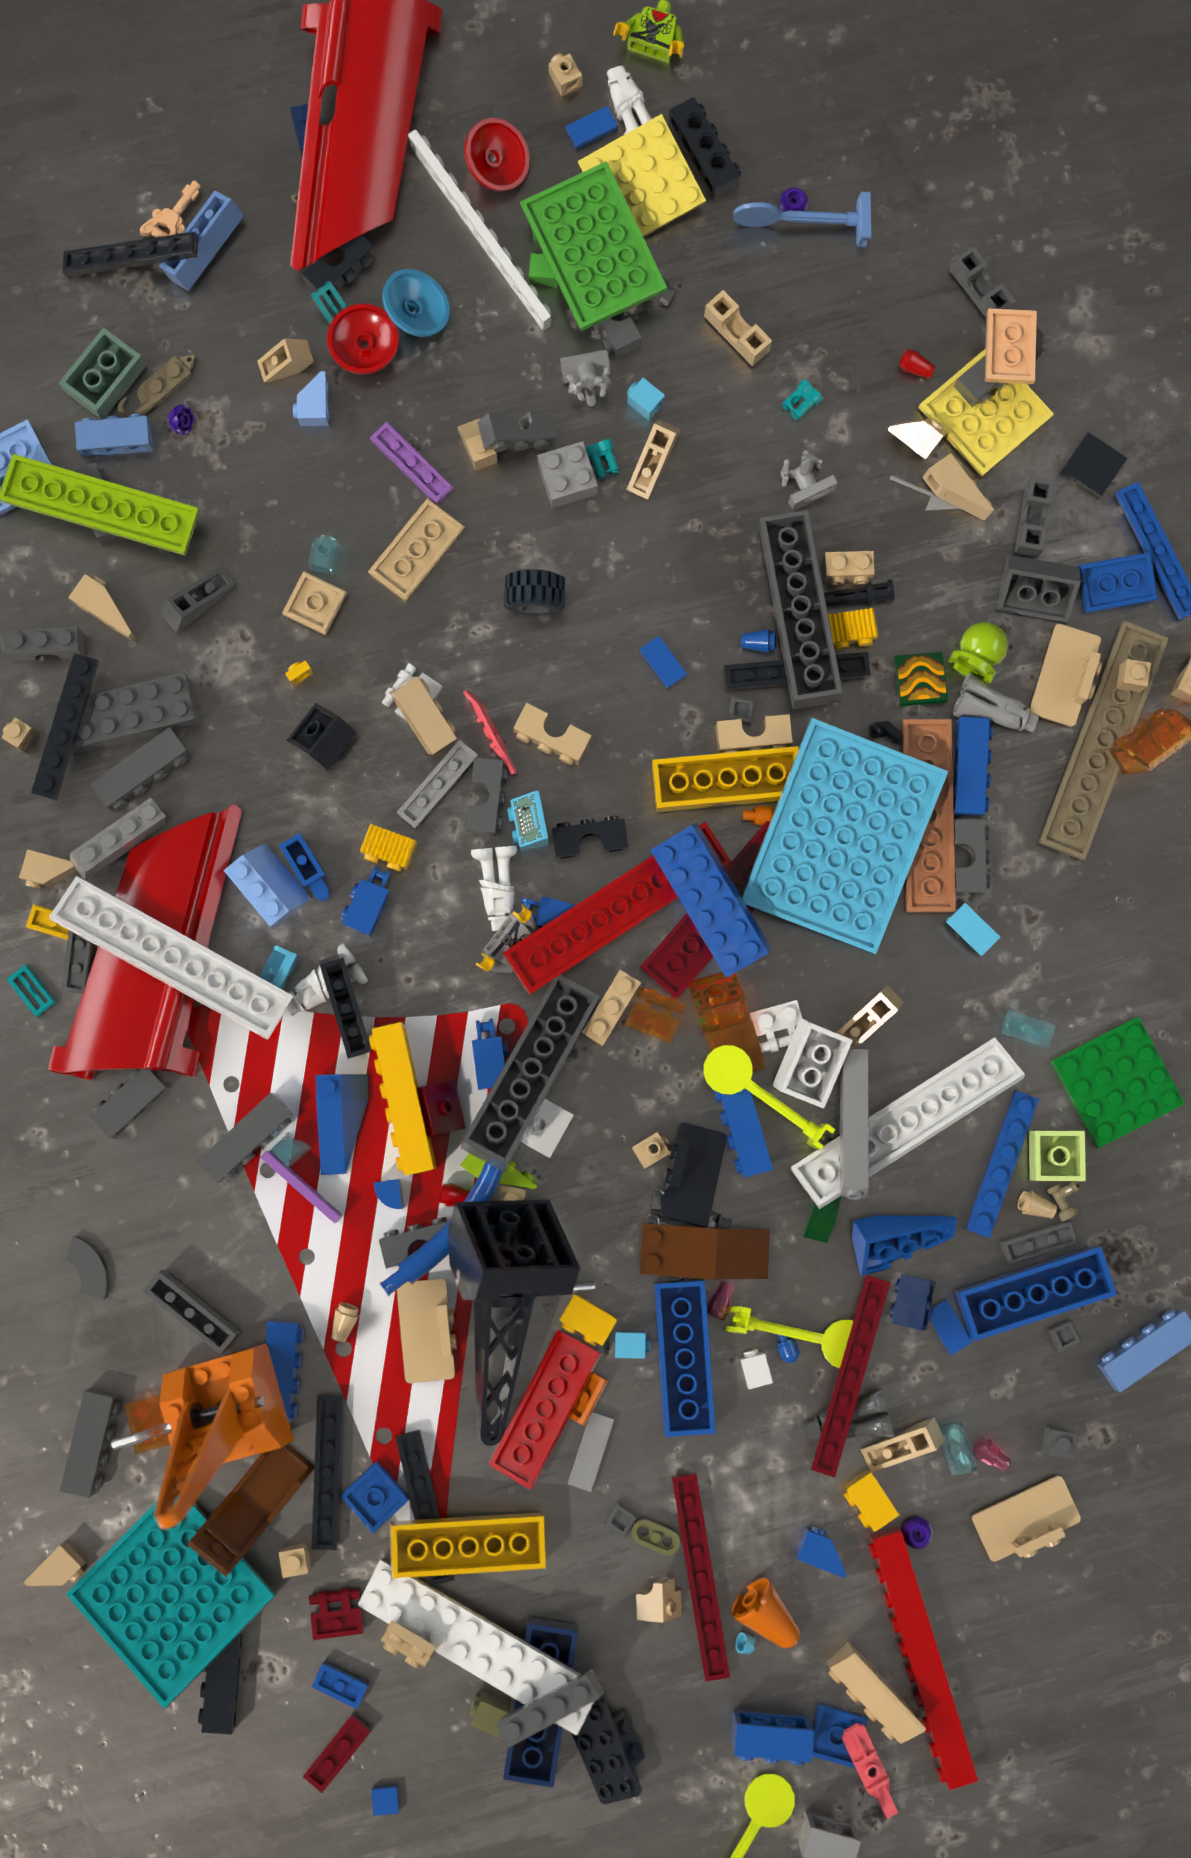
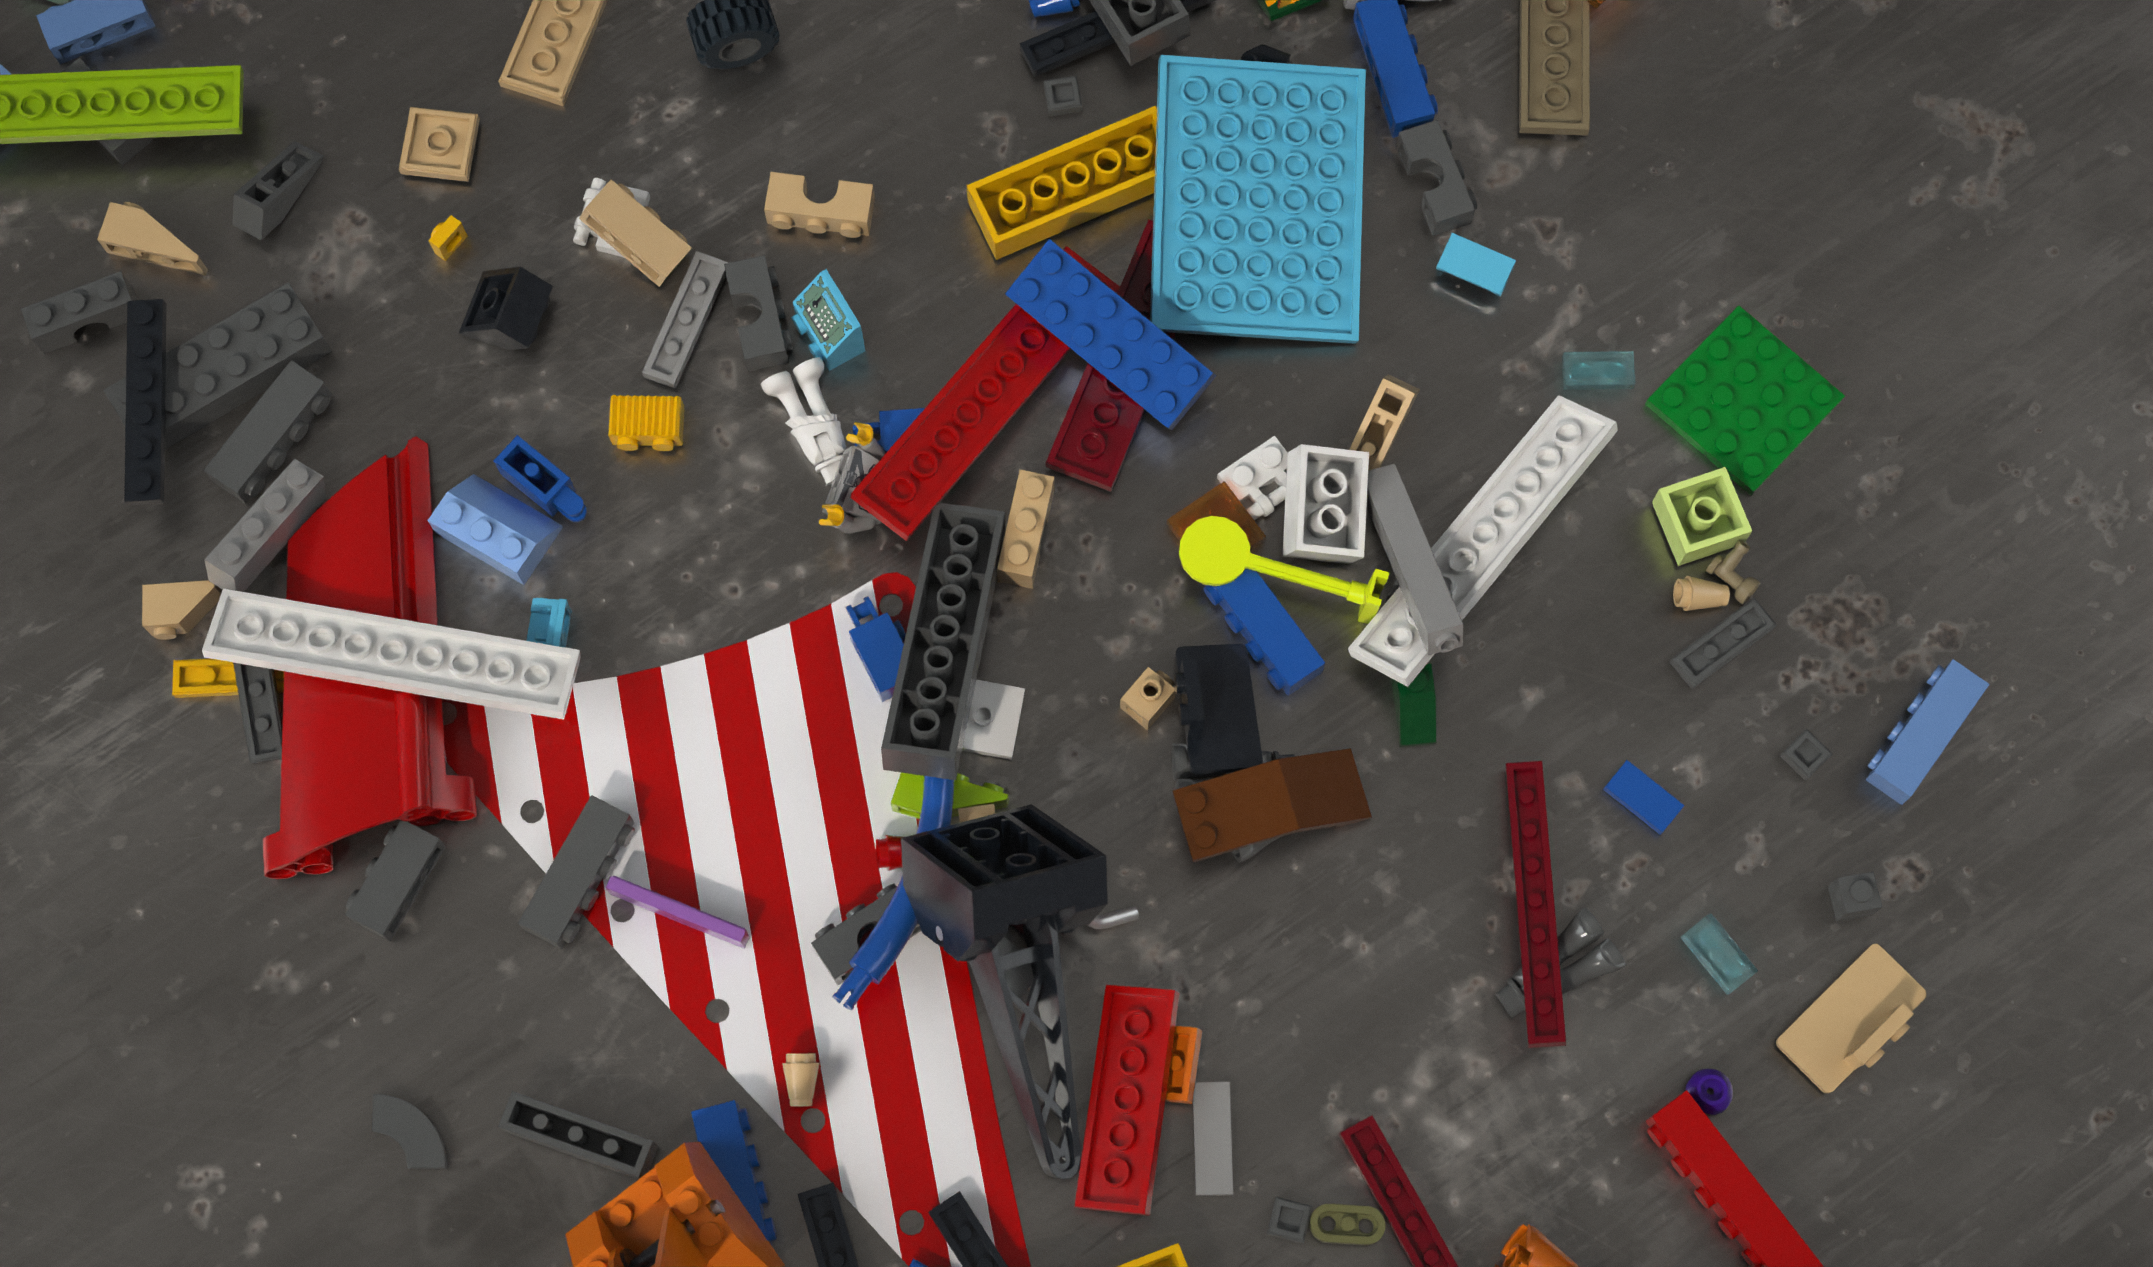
camera: 15 degrees left, 10 degrees down
tan brick [1,717,38,753] -> none
teal tile [6,964,57,1018] -> none
clear light blue brick [271,1140,313,1168] -> none
white piece [287,943,369,1016] -> none
clear light blue brick [308,535,340,575] -> none
blue wedge [316,1074,369,1175] -> none
black brick [319,954,372,1059] -> none
blue brick [341,865,392,937] -> none
yellow brick [369,1022,437,1176] -> none
blue brick [374,1179,404,1209] -> none
tan bracket [397,1278,457,1383] -> none
dark red plate [417,1081,466,1136] -> none
coral piece [463,690,518,775] -> none
black arch [552,815,628,860] -> none
yellow brick [559,1293,618,1347] -> none
medium azure brick [615,1330,650,1359] -> none
clear orange plate [625,987,686,1043] -> none
blue tile [639,636,687,689] -> none
blue brick [654,1279,716,1437] -> none
clear orange slope [688,972,750,1034] -> none
clear pink cone [707,1281,735,1321] -> none
tan arch [716,714,793,753] -> none
neon yellow piece [724,1307,853,1369] -> none
white brick [739,1349,773,1389] -> none
orange cylinder [742,806,775,825] -> none
blue cylinder [777,1334,800,1363] -> none
blue slope [795,1525,846,1579] -> none
yellow brick [843,1469,899,1532] -> none
blue wedge [852,1215,957,1276] -> none
tan slope [861,1418,945,1473] -> none
dark blue brick [890,1274,936,1331] -> none
nougat plate [902,719,956,913] -> none
blue brick [954,1246,1117,1341] -> none
blue plate [965,1090,1039,1238] -> none
clear pink cone [972,1437,1011,1472] -> none

